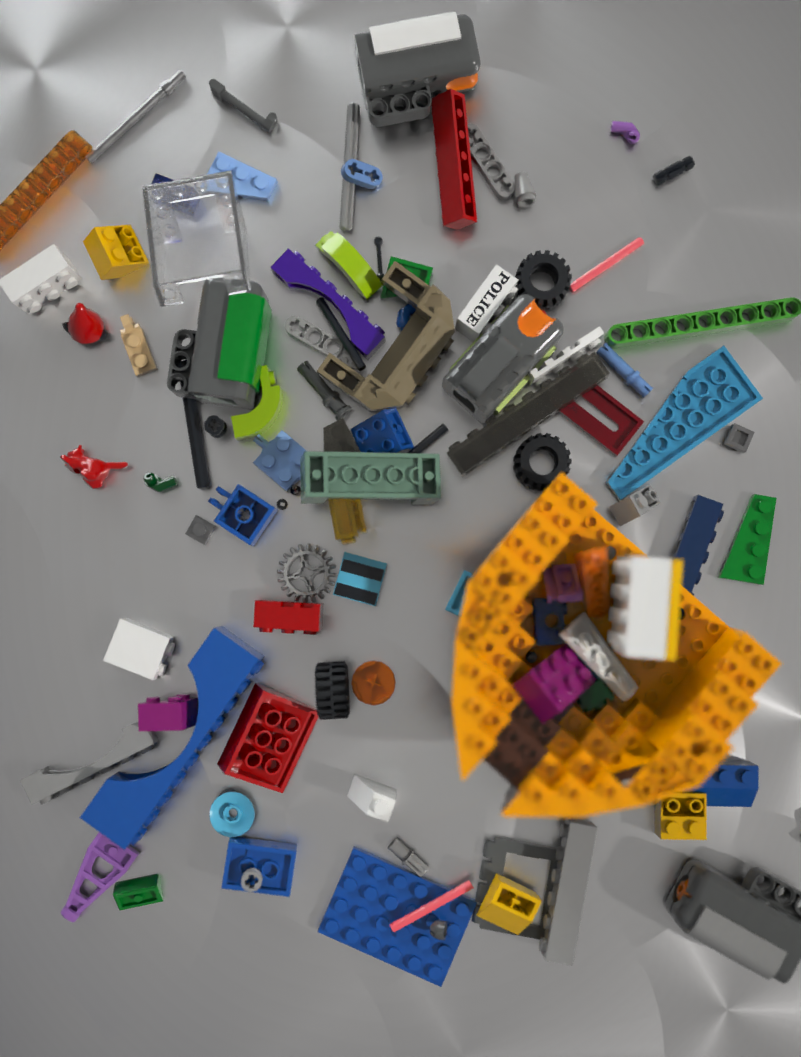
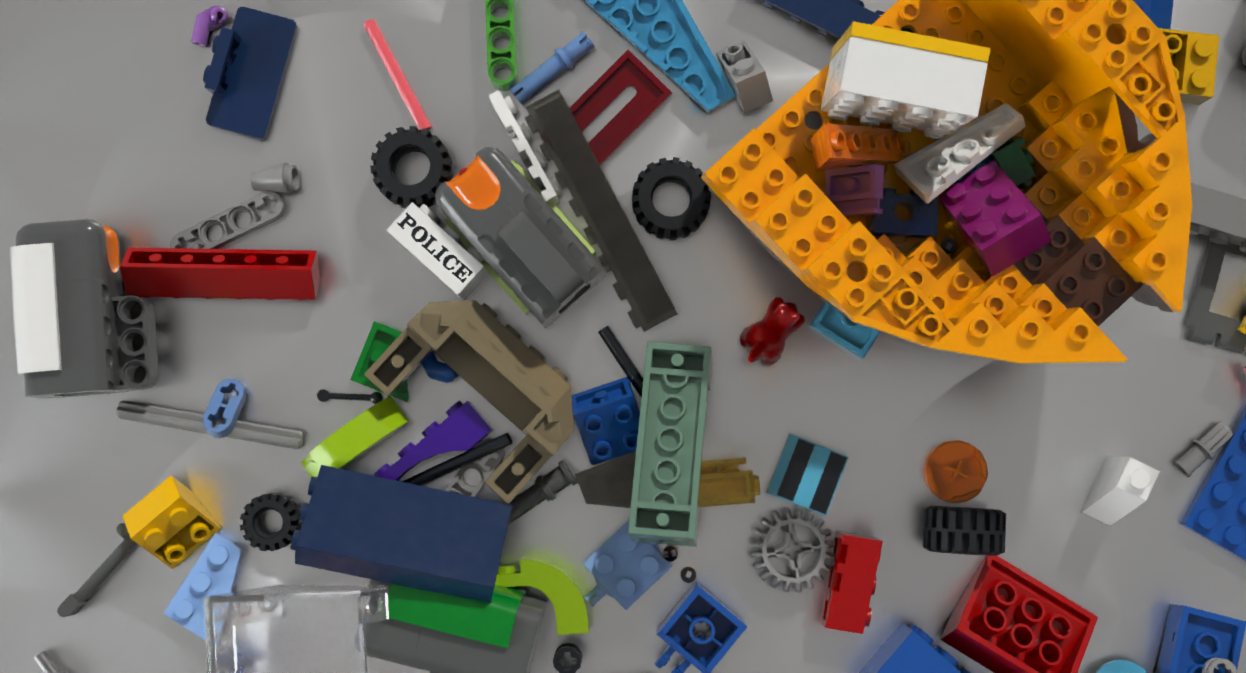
camera: 85 degrees left, 0 degrees up
none -> yellow slope [122,475,221,570]
none -> dark blue bracket [203,7,298,139]
none -> black tyre [240,493,302,551]
none -> dark blue brick [290,465,512,602]
none -> red animal [740,297,805,365]

